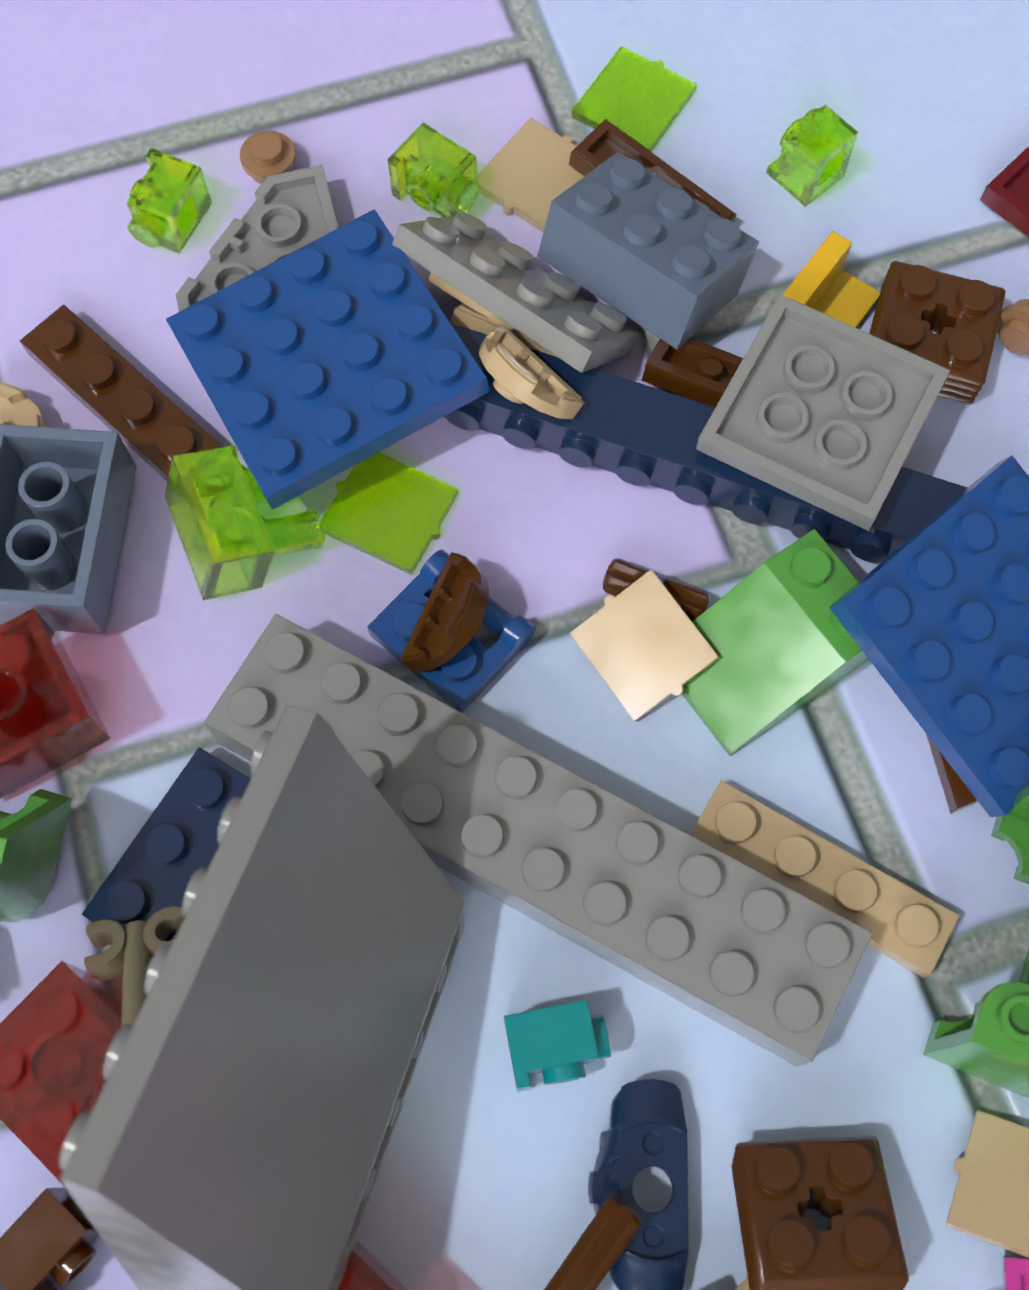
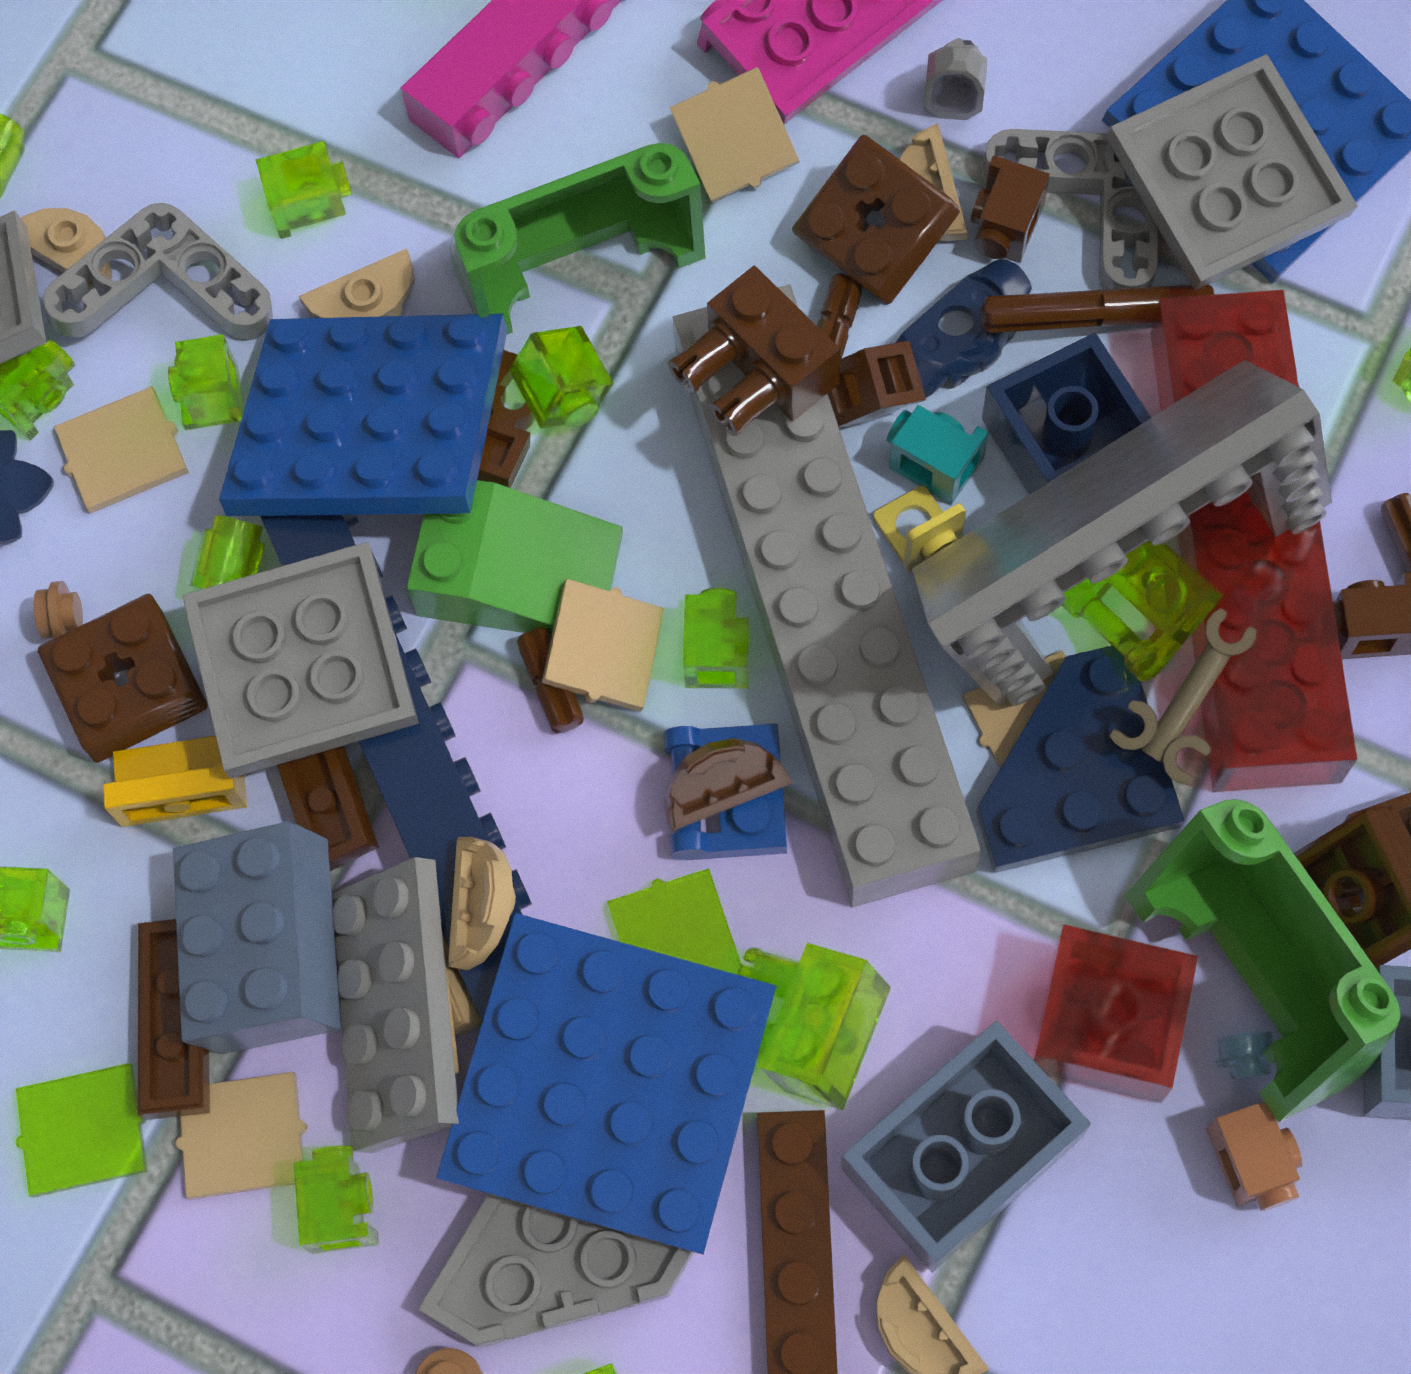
camera: 130 degrees left, 0 degrees up
tan plate [690,780,960,978] -> none
none -> clear neon green brick [189,515,265,590]
none -> reddish brown plate [477,385,536,488]
none -> clear neon green brick [509,325,614,429]
none -> reddish brown brick [668,265,840,436]
none -> clear neon green brick [683,588,749,689]
none -> reddish brown piece [817,273,862,359]
none -> reddish brown brick [827,341,926,428]
none -> light yellow bracket [873,486,966,572]
none -> dark blue slope [982,332,1152,495]

